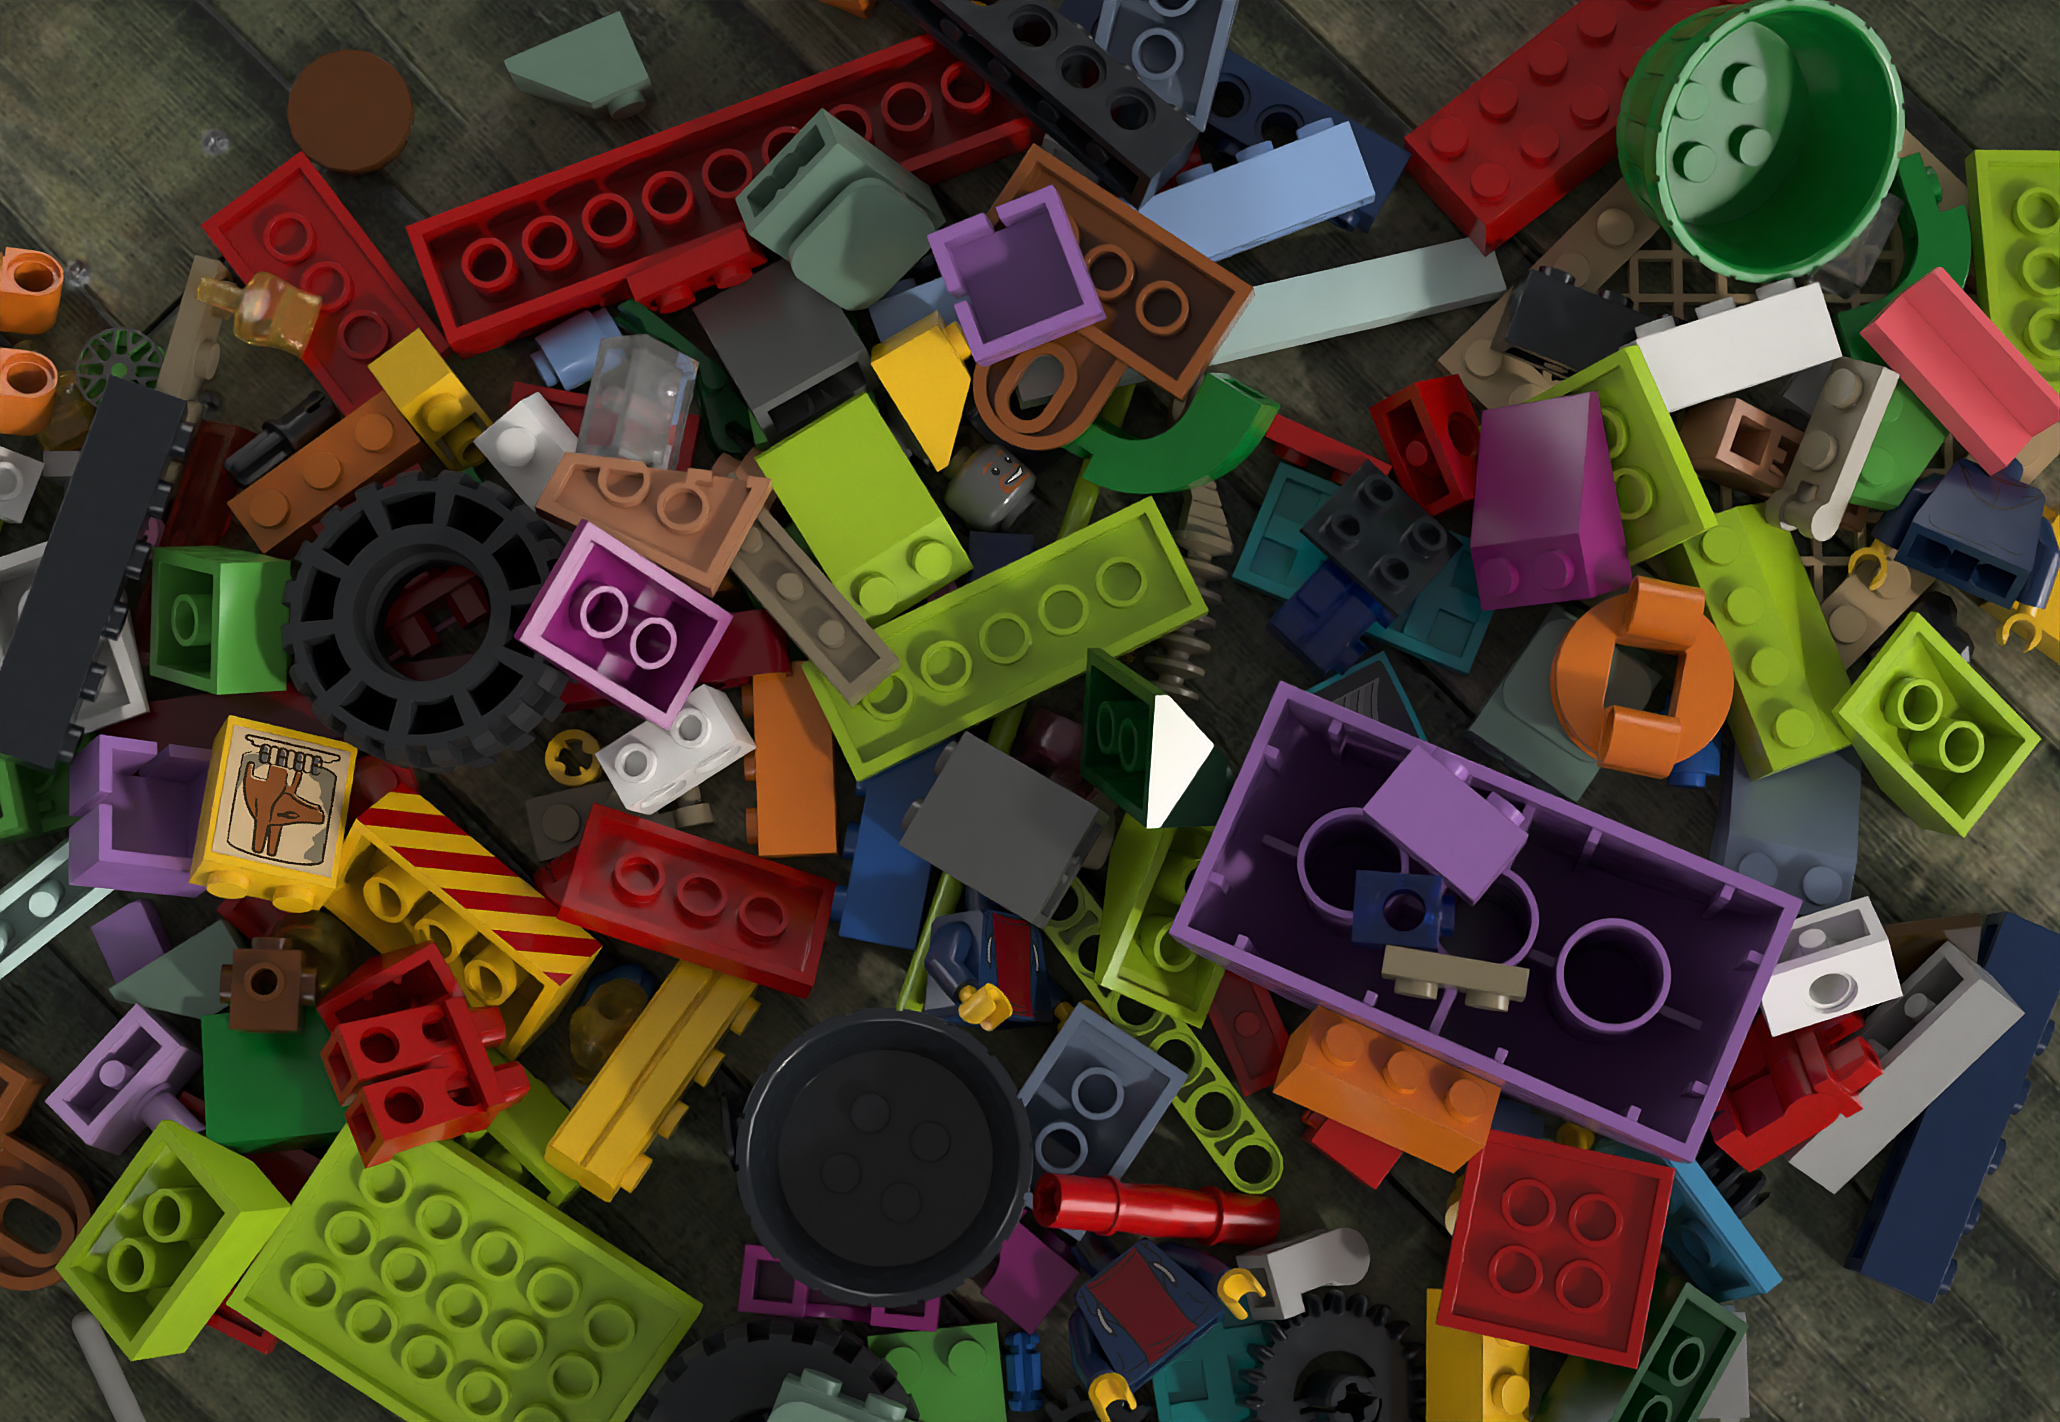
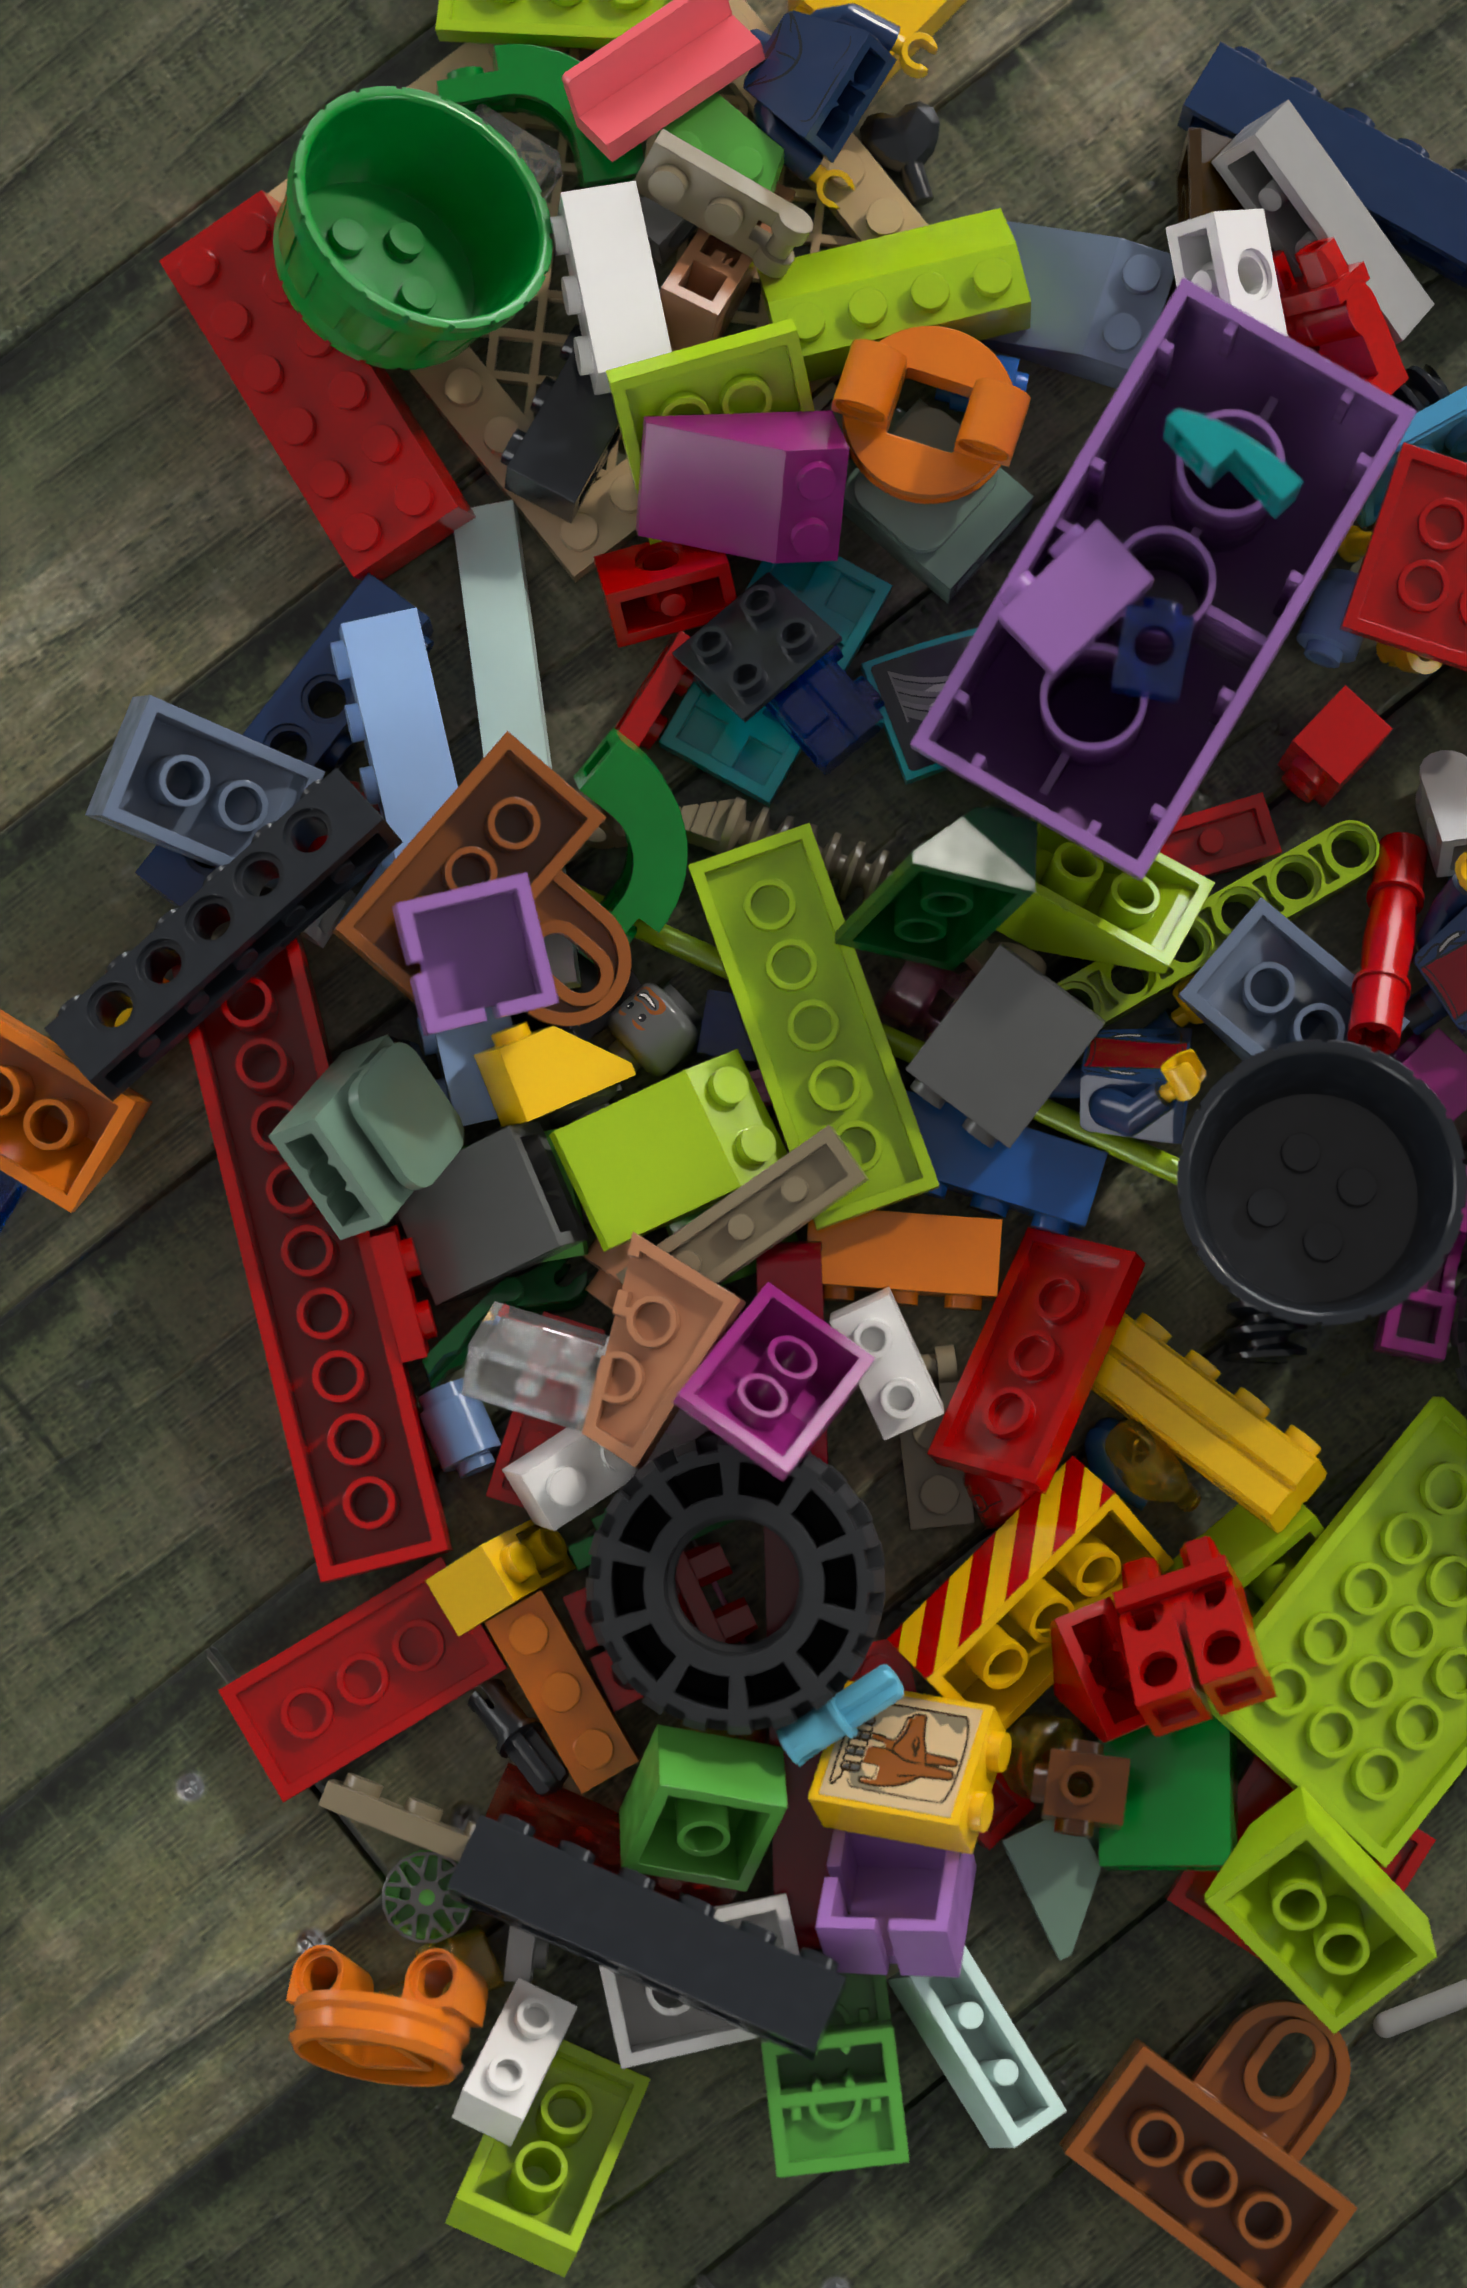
camera: 80 degrees left, 0 degrees up
lavender brick [45,1003,206,1156] -> none
medium lavender slope [91,898,174,984] -> none
clear yellow piece [195,271,323,359] -> none
reddish brown tile [287,49,415,176] -> none
sand green slope [504,11,656,121] -> none
yellow bush [545,729,604,788] -> none
orange brick [1272,1005,1501,1173] -> none
dark tan plate [1382,945,1530,1012] -> none
lime slope [1831,612,2042,838] -> none
none -> medium azure axle [776,1664,904,1767]
none -> teal slope [1163,409,1303,519]

